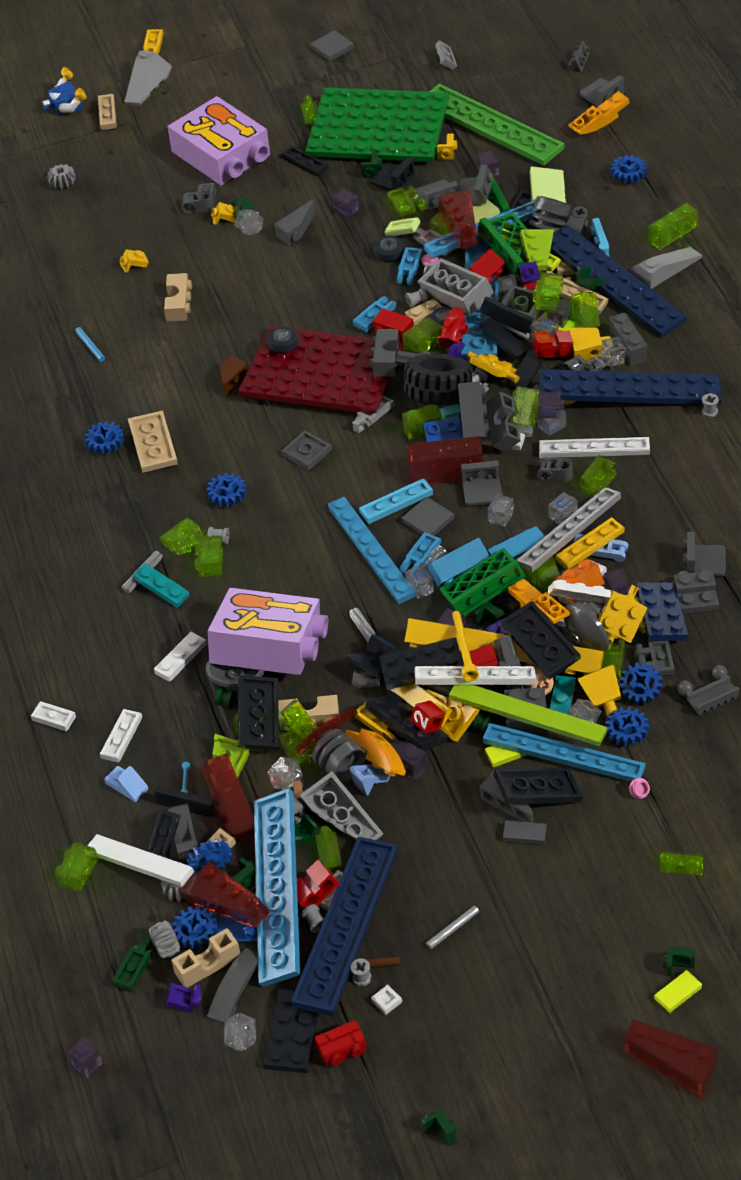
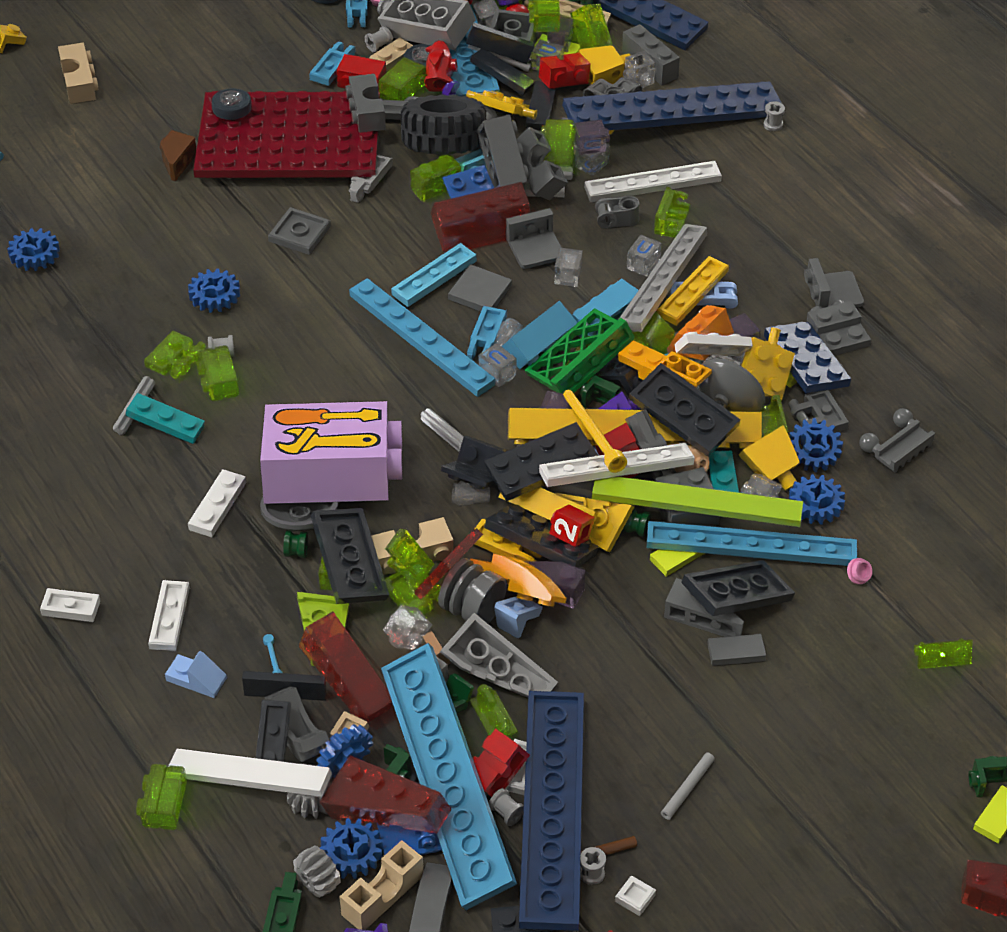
camera: 20 degrees left, 0 degrees up
tan plate [128,411,178,473] -> none

